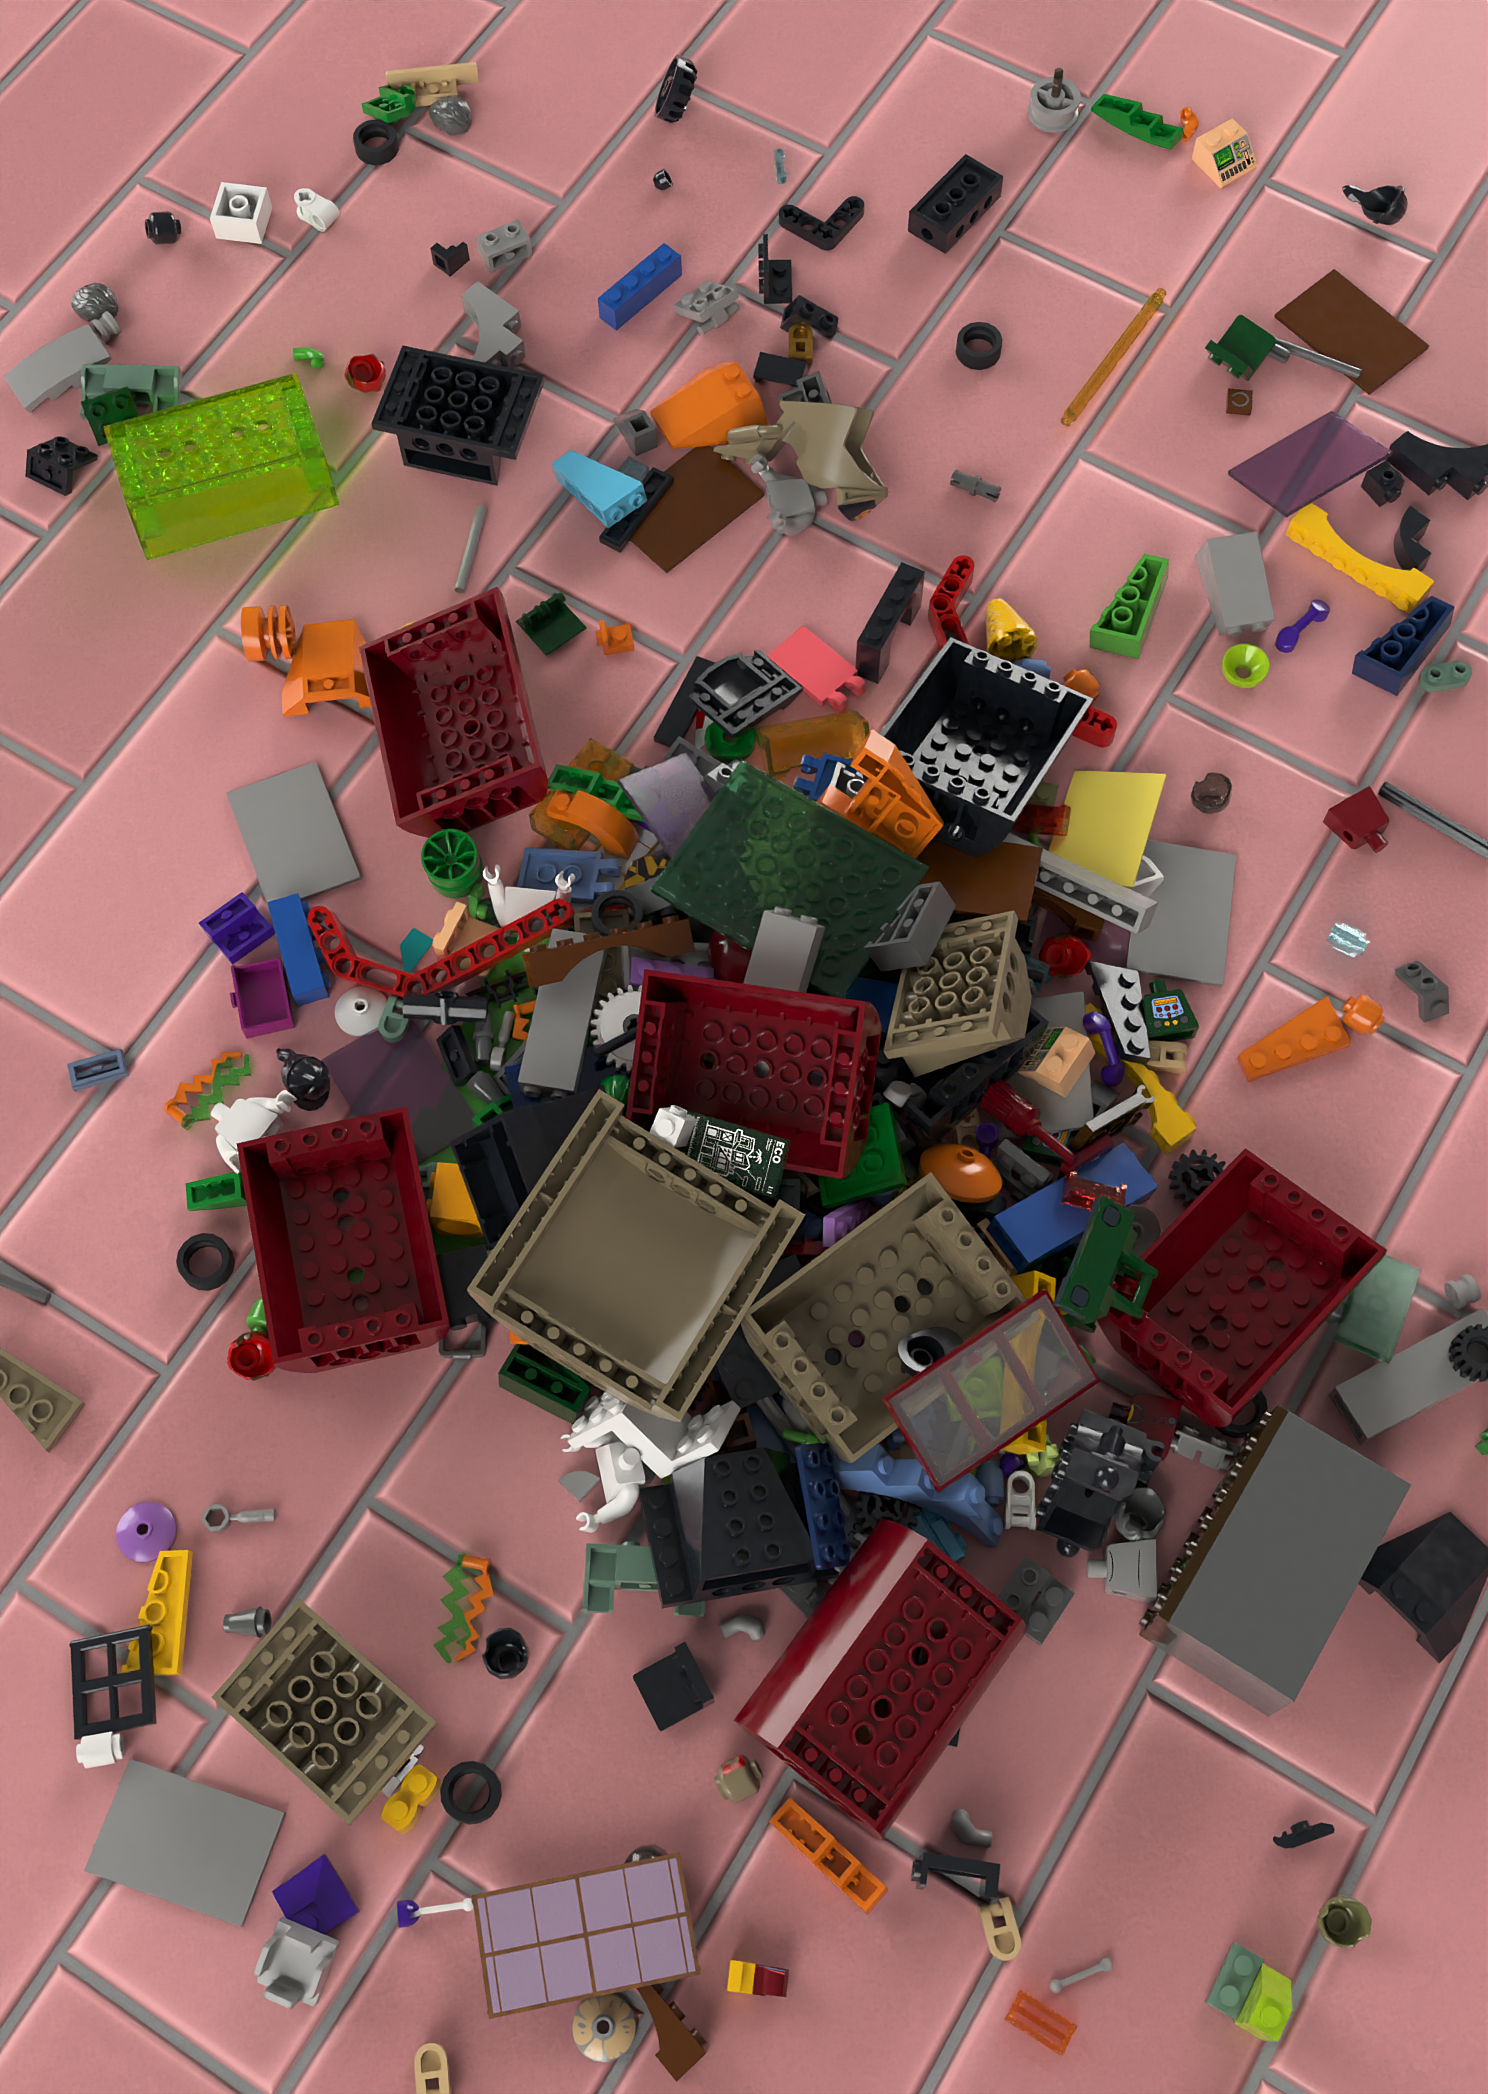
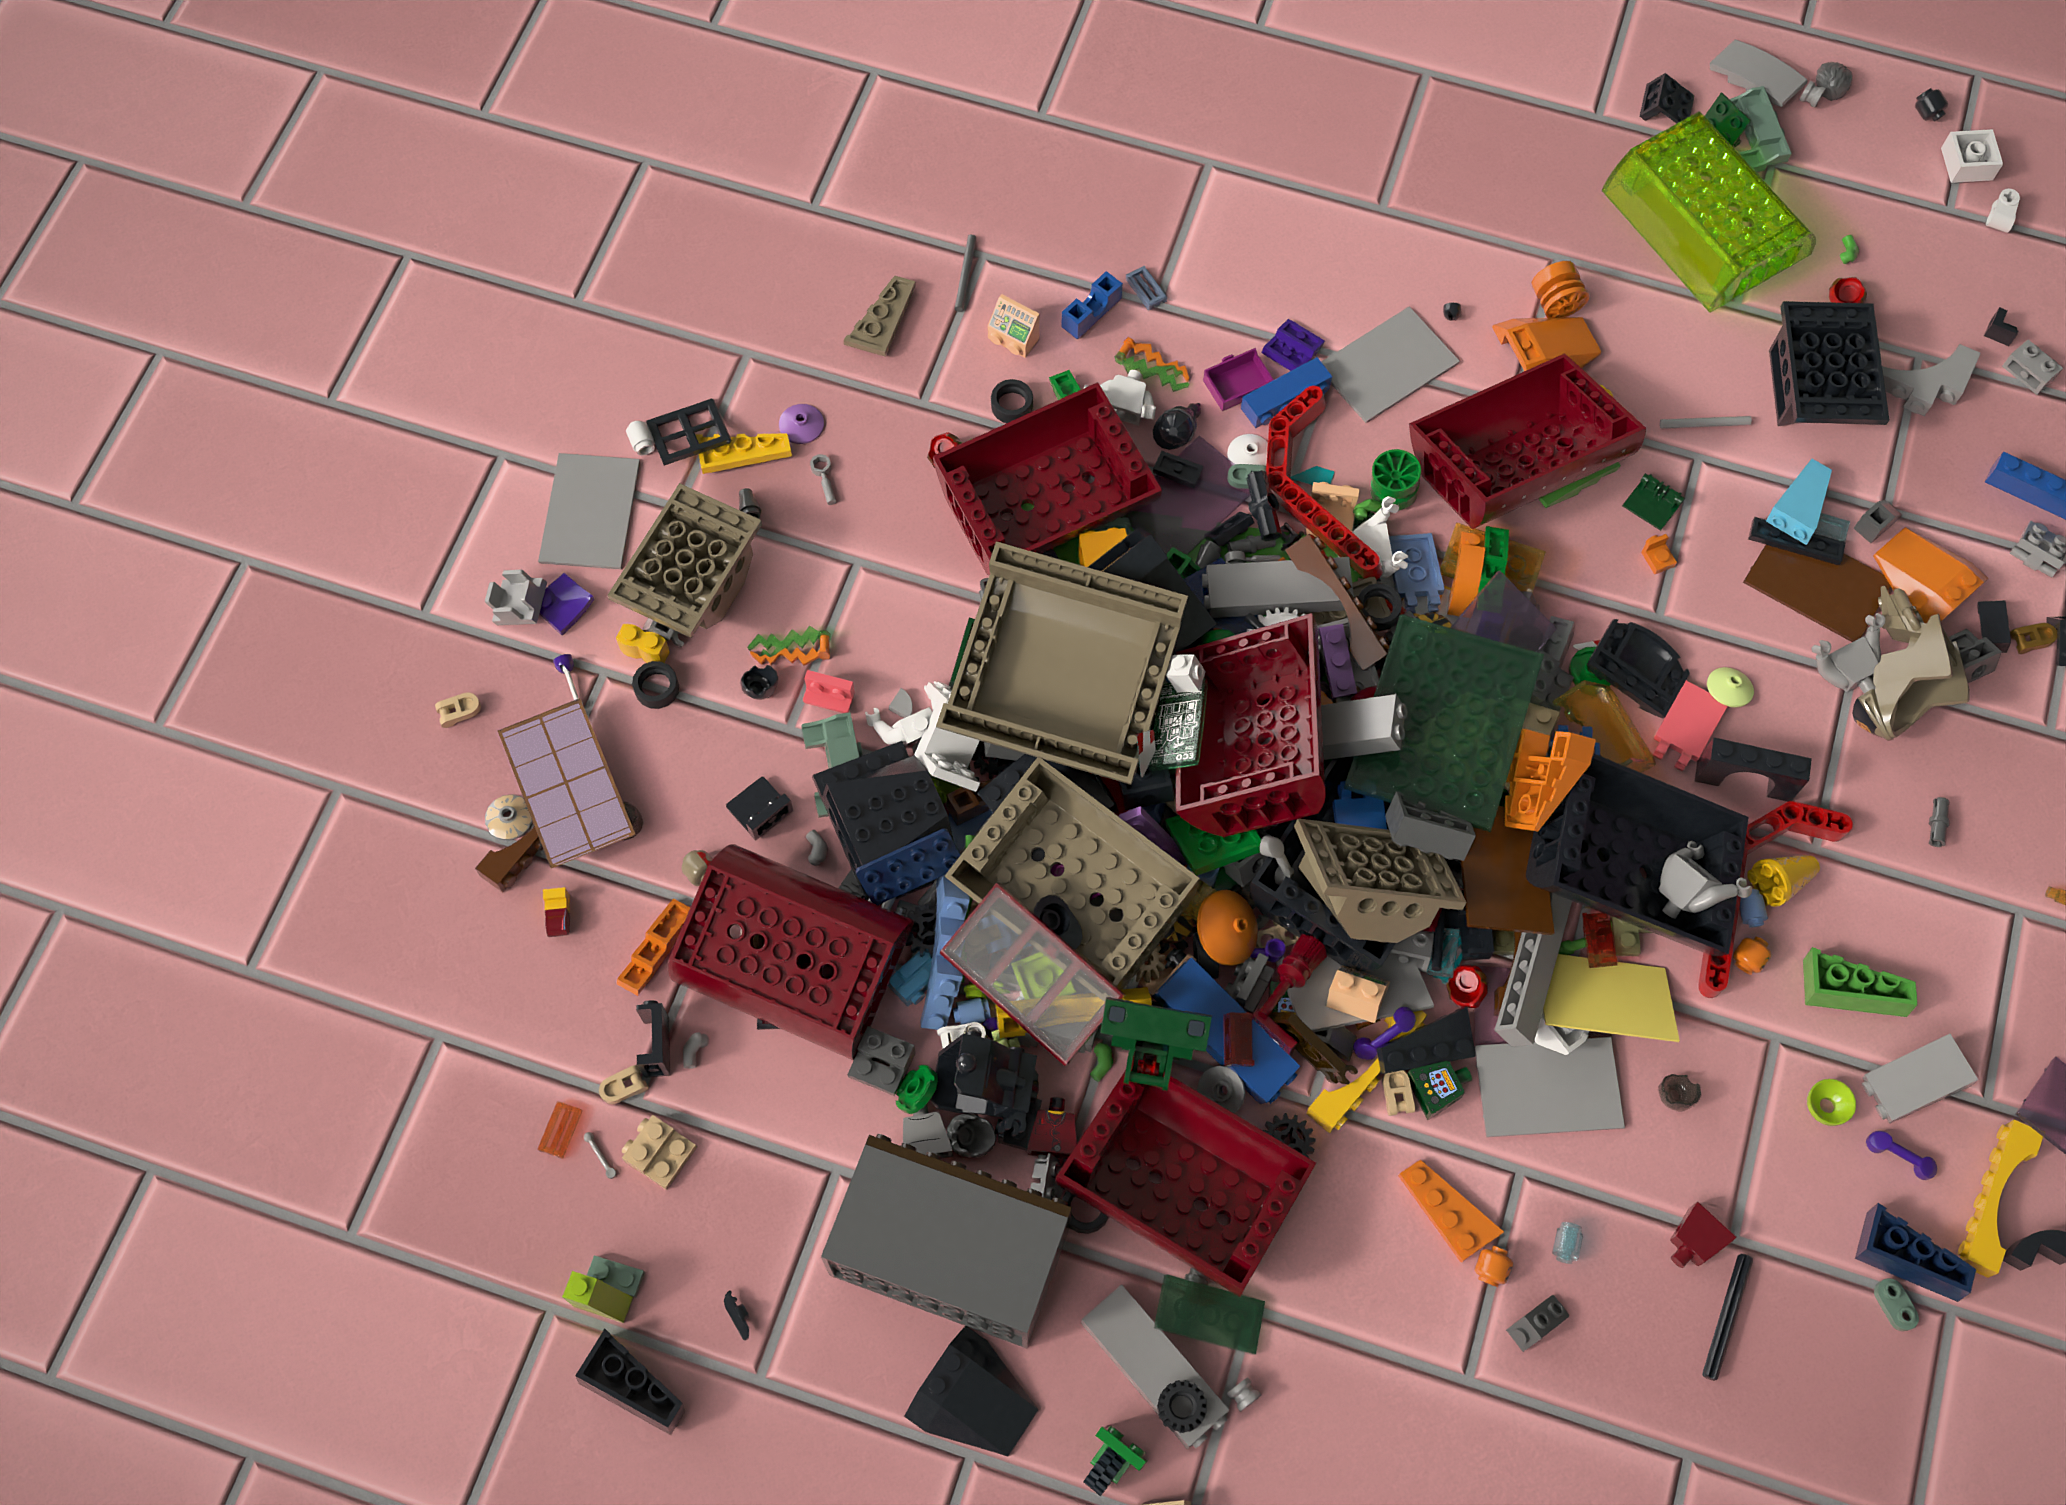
camera: 75 degrees right, 0 degrees up
black tile [654,656,715,748] -> none
olive hair [1317,1896,1372,1948] -> none
none -> black wedge [575,1328,685,1435]
none -> tan plate [622,1115,697,1190]
none -> coral bracket [803,670,855,713]
none -> green tile [896,1065,938,1114]
none -> slope [988,294,1040,358]
none -> blue arch [1061,271,1123,340]
none -> white sticker [1137,730,1155,777]
none -> black plate [1153,451,1204,489]
none -> black hinge [1443,302,1461,321]
none -> light grey torso [1659,841,1752,918]
none -> yellowish green dish [1707,667,1754,707]

